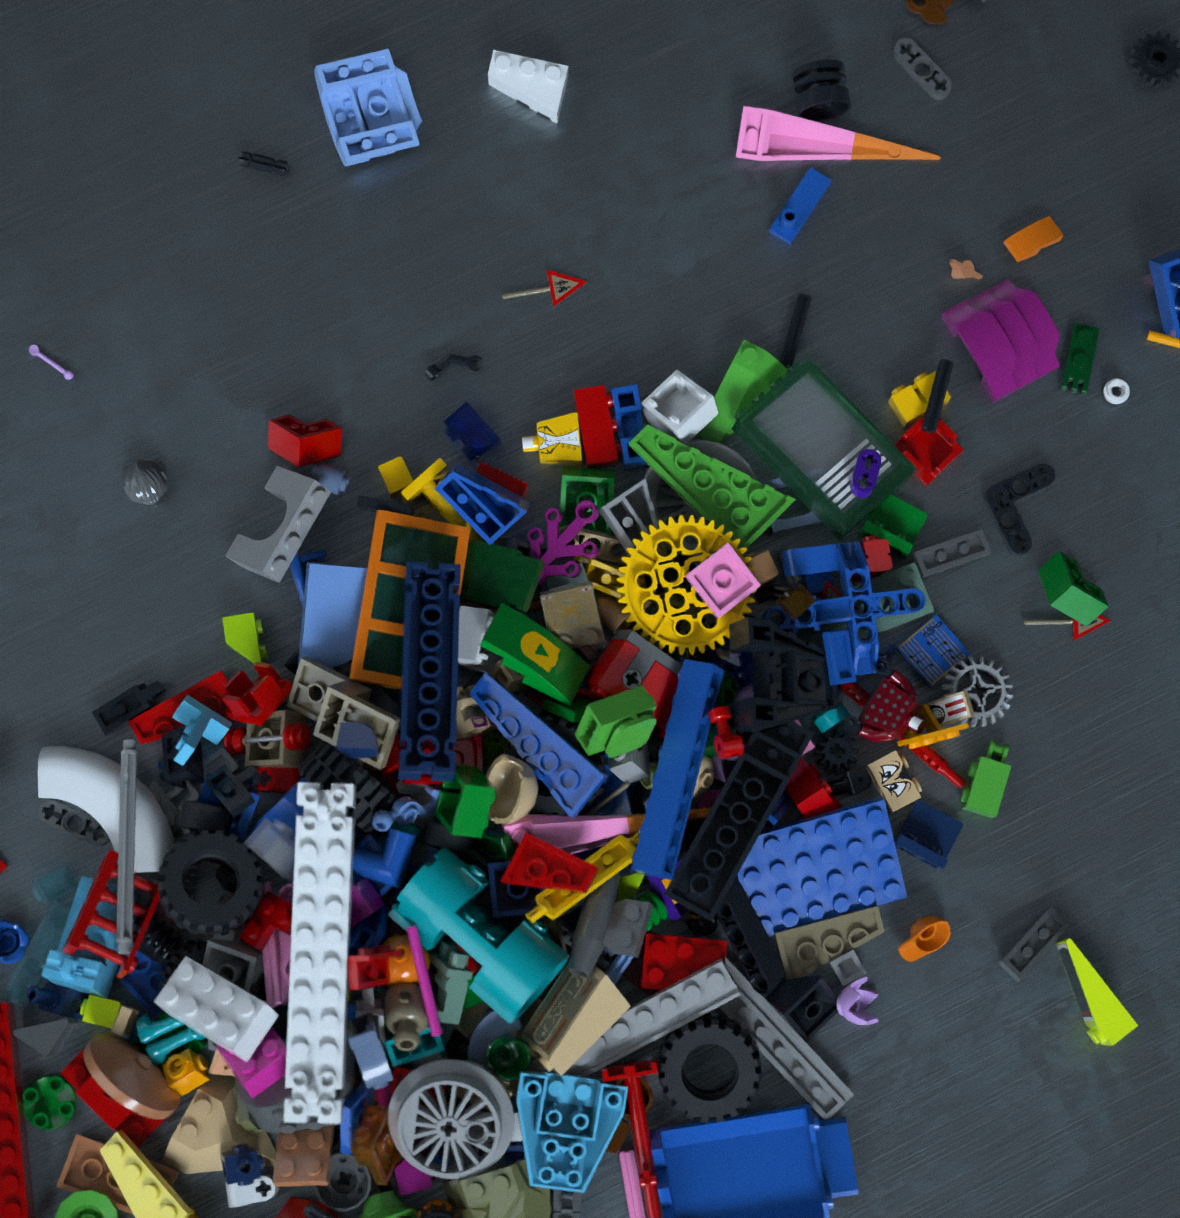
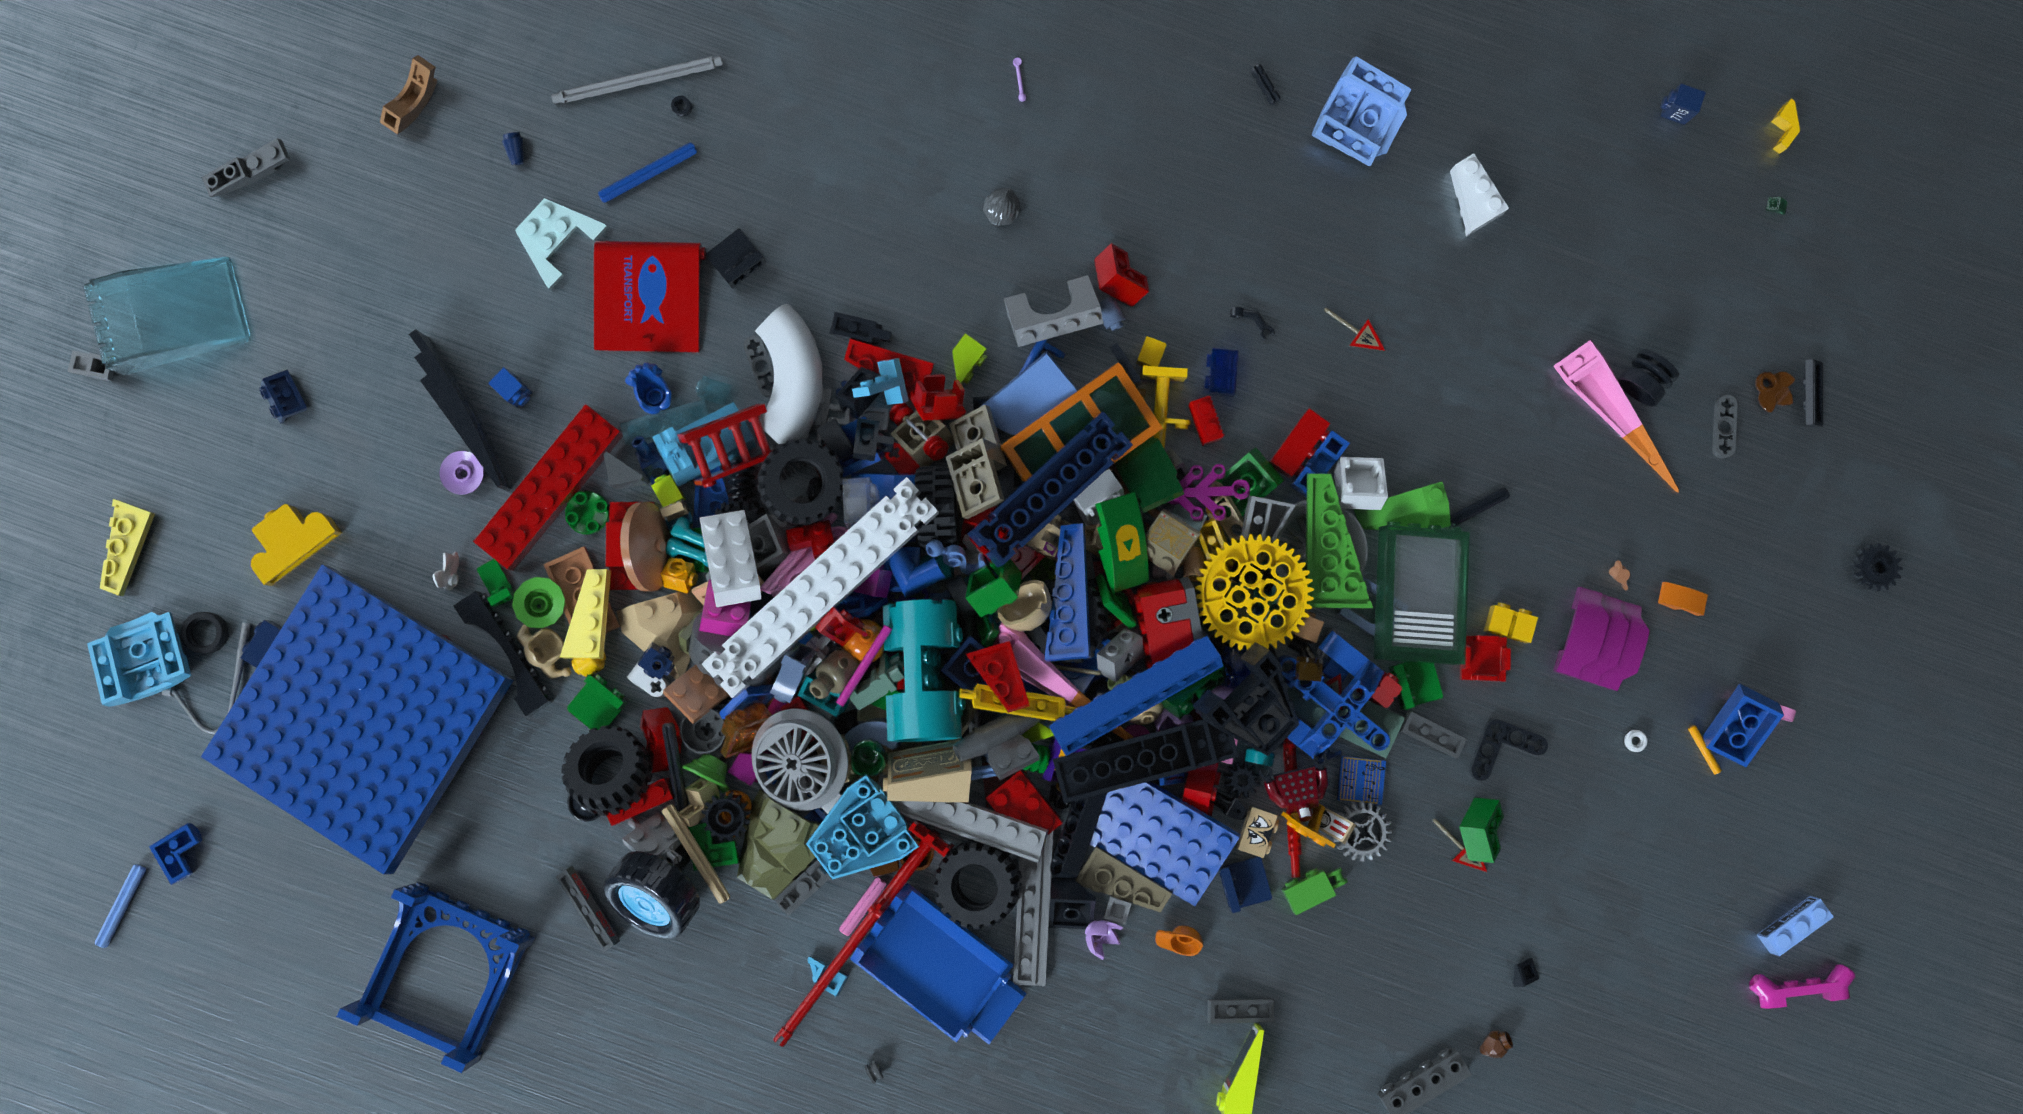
camera: 50 degrees right, 5 degrees up
light grey piece [116,739,137,954] -> none
dark blue brick [336,722,379,758] -> none
blue wedge [435,463,532,545] -> none
yellow torso [522,412,582,466] -> none
bright green brick [575,685,656,758] -> none
bright pink tile [685,543,761,619] -> none
red leg [708,706,744,759] -> none
blue piece [769,167,832,245] -> none
blue tile [822,629,857,686] -> none
dark purple beam [850,449,881,498] -> none
black axle [921,359,953,434] -> none
dark green hinge [1060,323,1100,396] -> none

